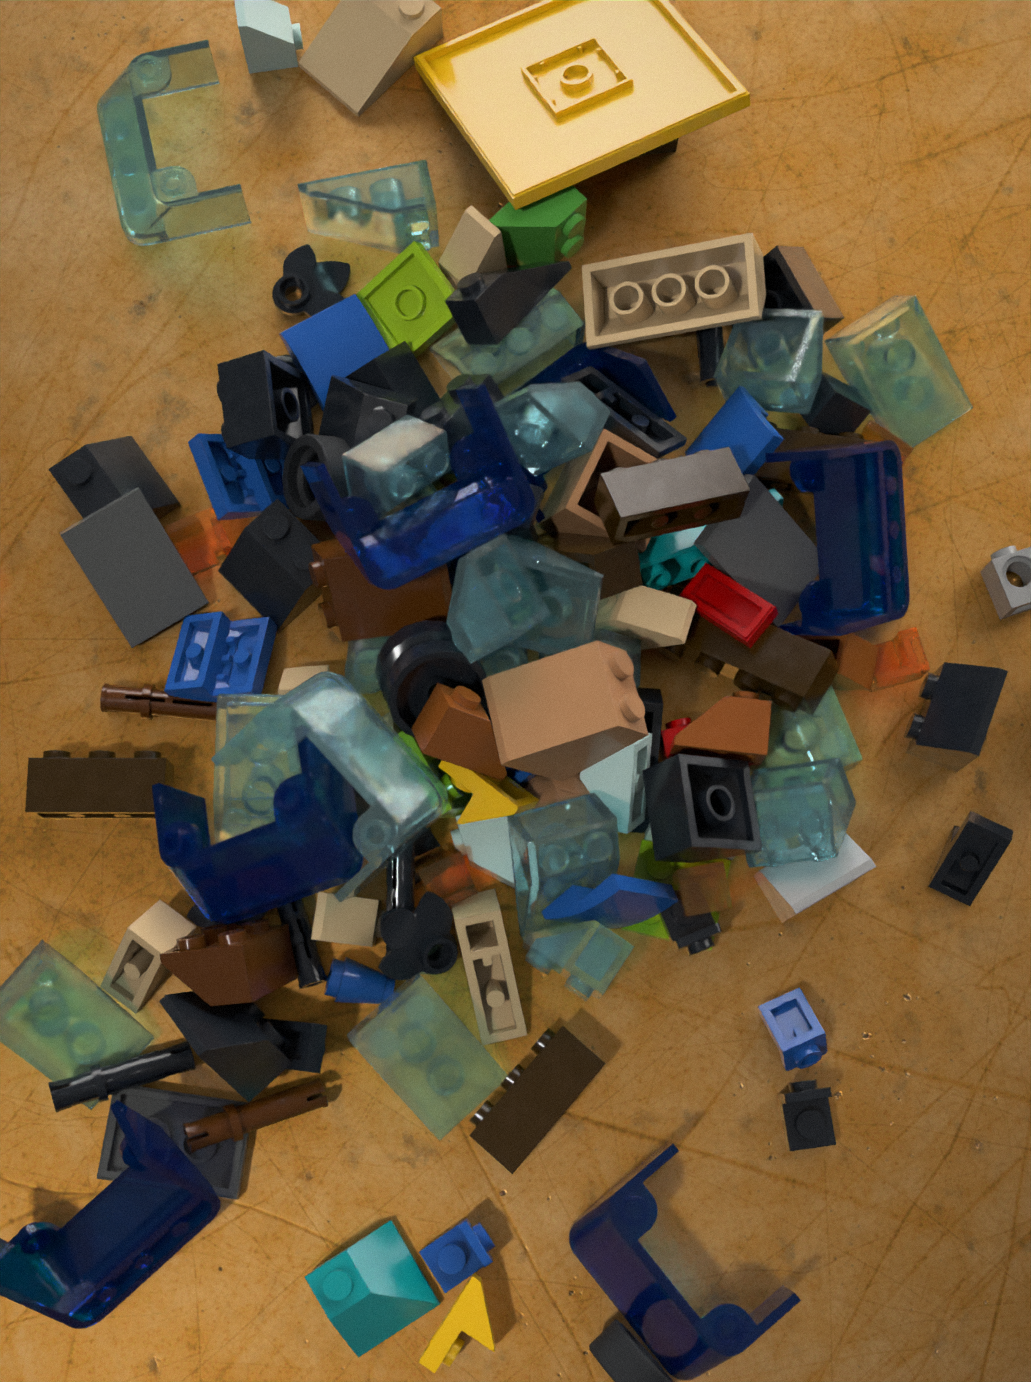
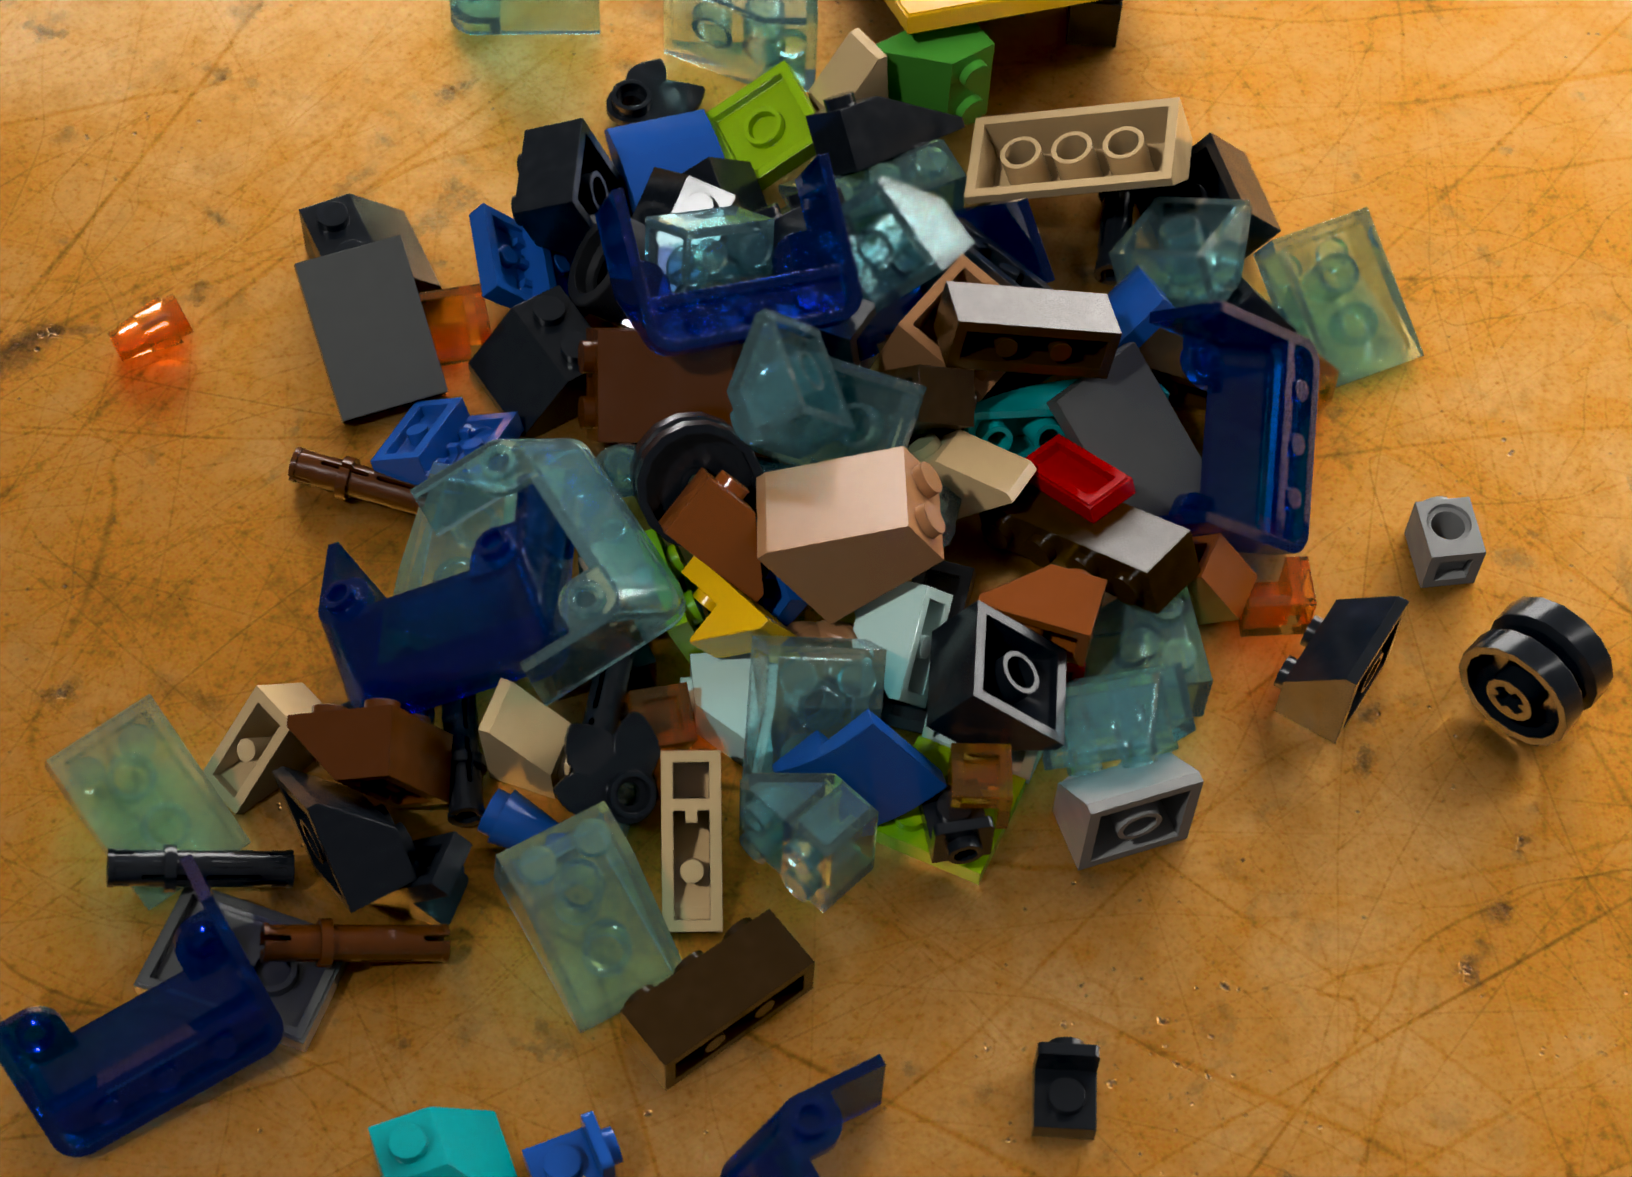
camera: 10 degrees right, 20 degrees down
dark brown brick [25,750,174,819] -> none
bracket [758,987,827,1071] -> none
black slope [928,811,1013,906] -> none

